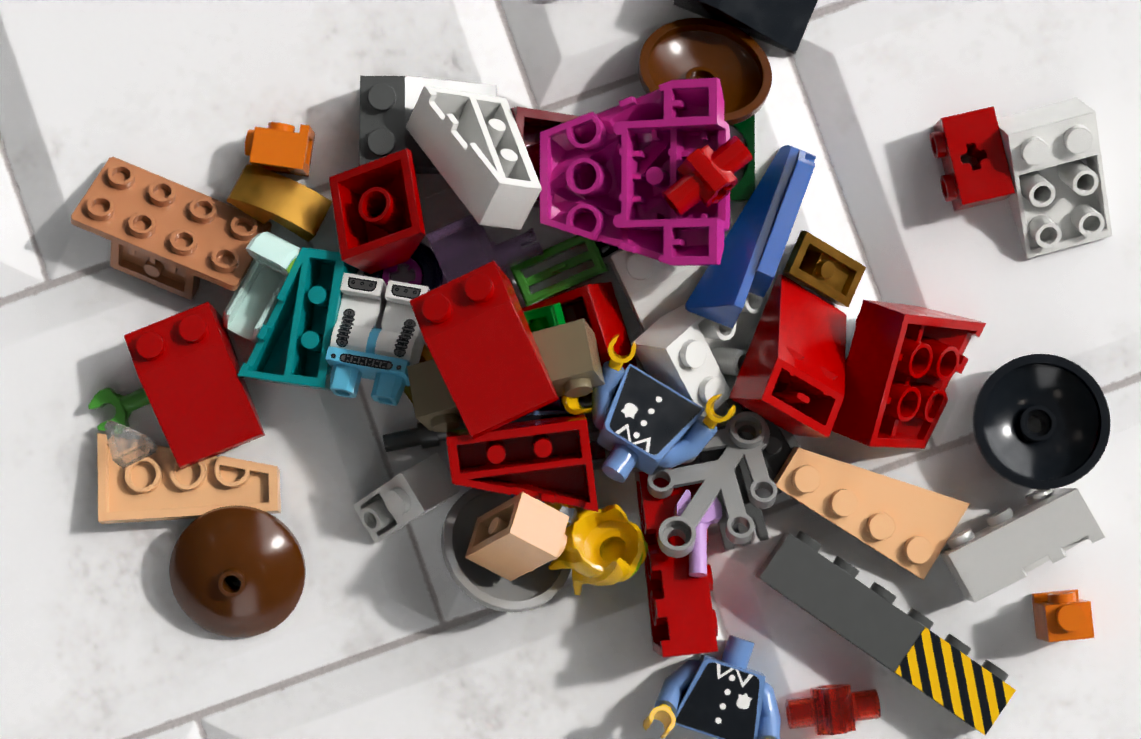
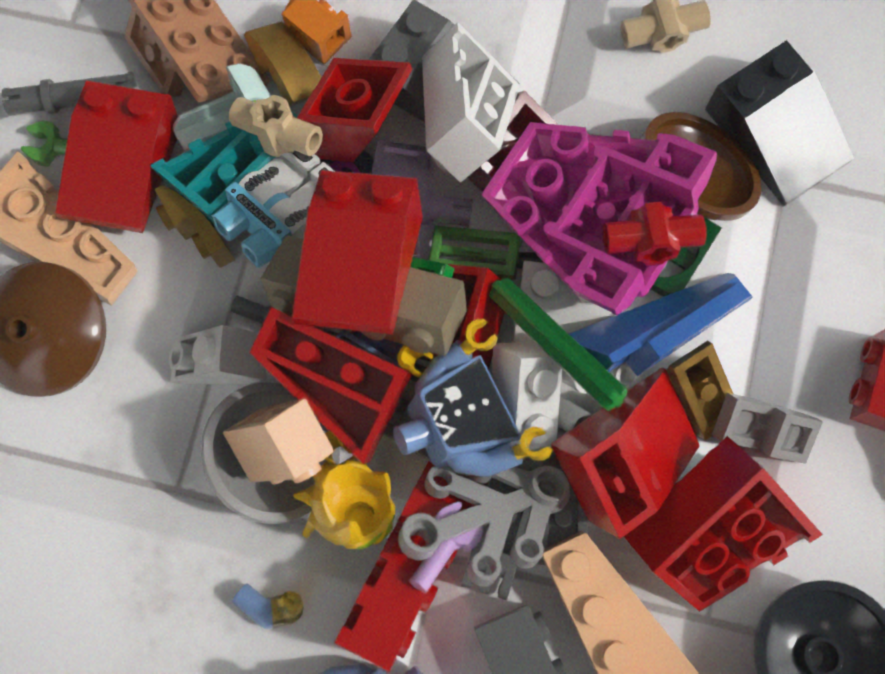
camera: 35 degrees right, 10 degrees down
clear slope [104,420,158,468] -> none
none -> dark grey pin [1,72,138,116]
none -> pearl gold slope [155,185,235,268]
none -> tan axle [229,95,323,157]
none -> arm [232,583,304,629]
none -> green axle [489,278,628,410]
none -> light grey slope [711,393,823,464]

